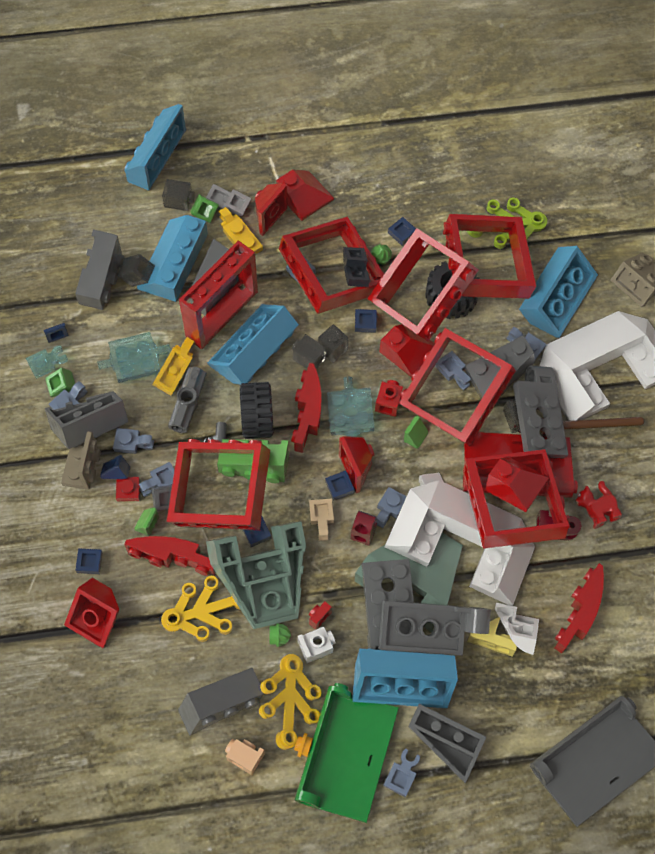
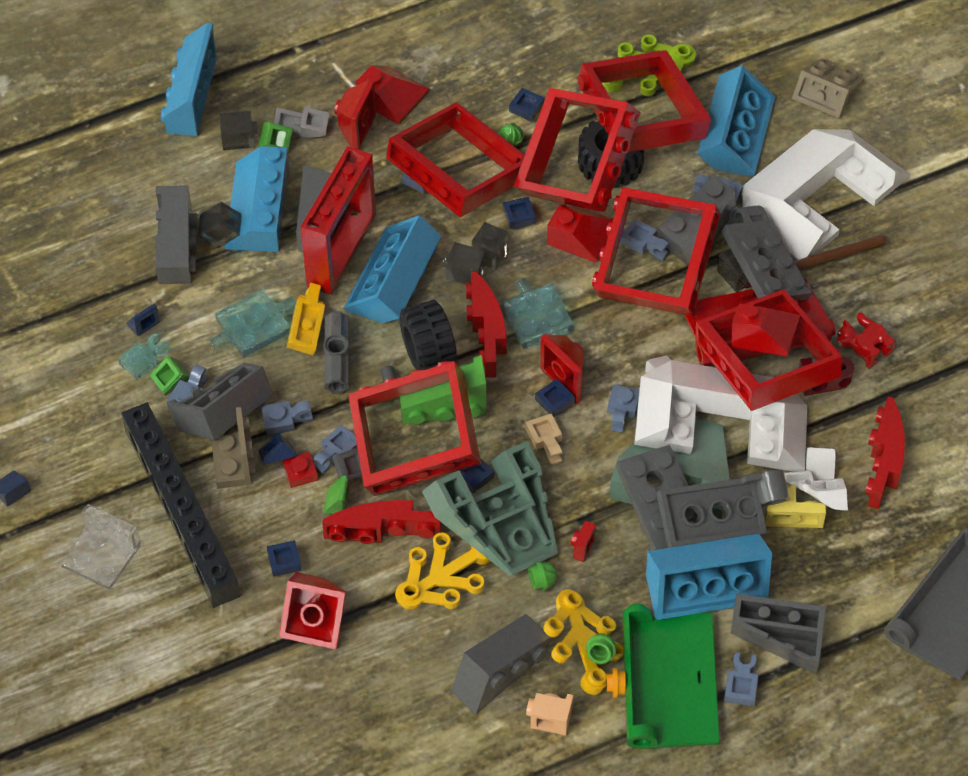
camera: 15 degrees left, 10 degrees down
yellow hinge [219,207,263,254] -> none
white brick [298,627,336,663] -> none
black slope [343,247,370,287] -> none
dark red leg [350,511,377,546] -> none
red brick [375,380,403,417] -> none
bright green slope [404,416,428,449] -> none
none -> black brick [121,402,240,608]
none -> bright green plate [586,633,616,664]
none -> white slope [805,447,836,481]

